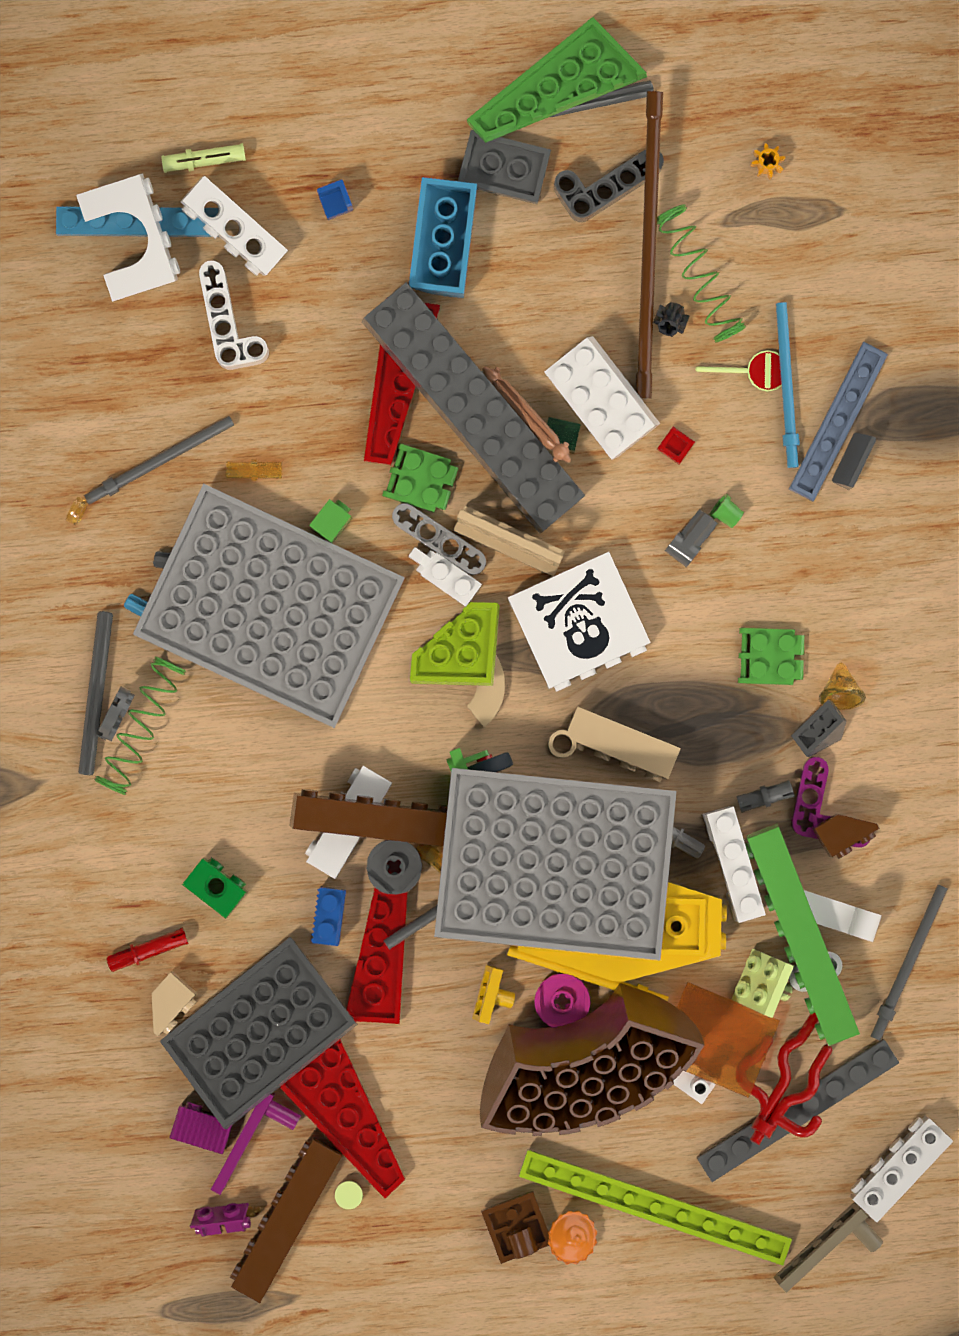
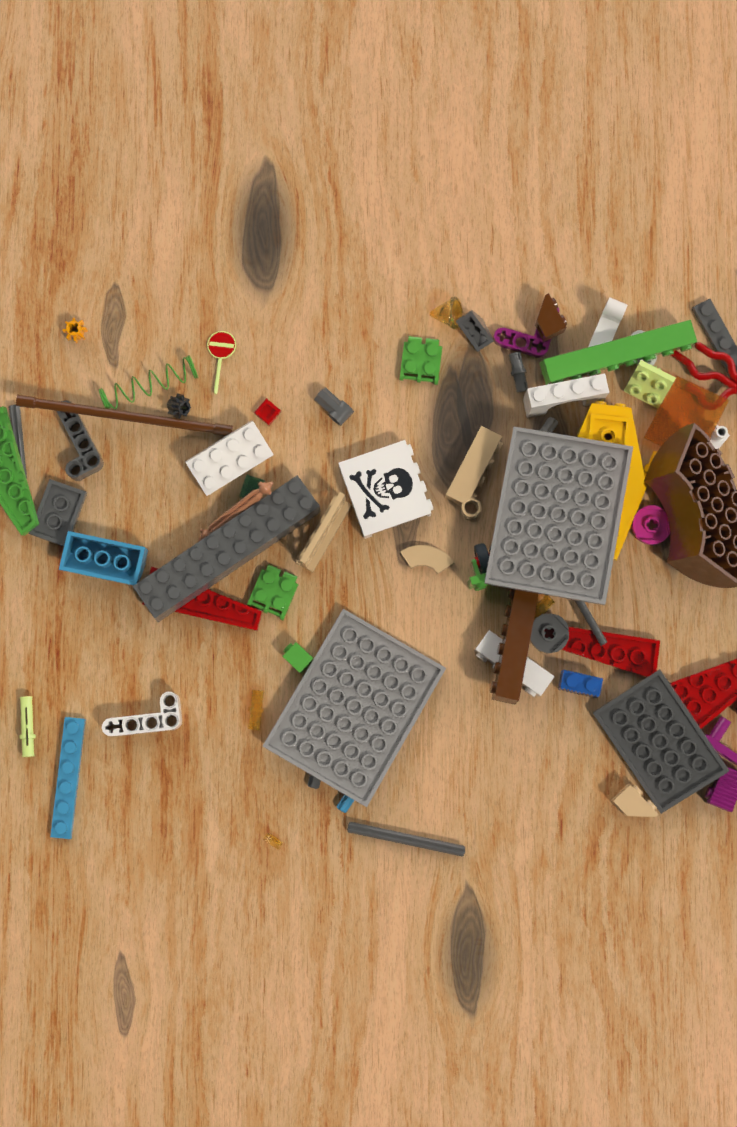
camera: 80 degrees left, 5 degrees down
white arch [76,173,180,302] -> none
dark grey bar [84,416,234,505] -> none
bright green piece [94,656,186,795] -> none
dark grey plate [96,686,135,742] -> none
red axle [106,927,189,972] -> none
white brick [180,176,288,276] -> none
green brick [182,857,248,919] -> none
blue panel [317,180,353,220] -> none
light grey beam [392,504,486,575] -> none
white hinge [409,547,482,607] -> none
lime plate [410,602,500,686] -> none
yellow tile [472,965,515,1024] -> none
bright green piece [709,494,744,528] -> none
dark azure bar [776,302,800,468] -> none
sand blue tile [788,342,888,502] -> none
dark grey slope [832,433,876,490] -> none
dark grey bar [871,885,948,1041] -> none

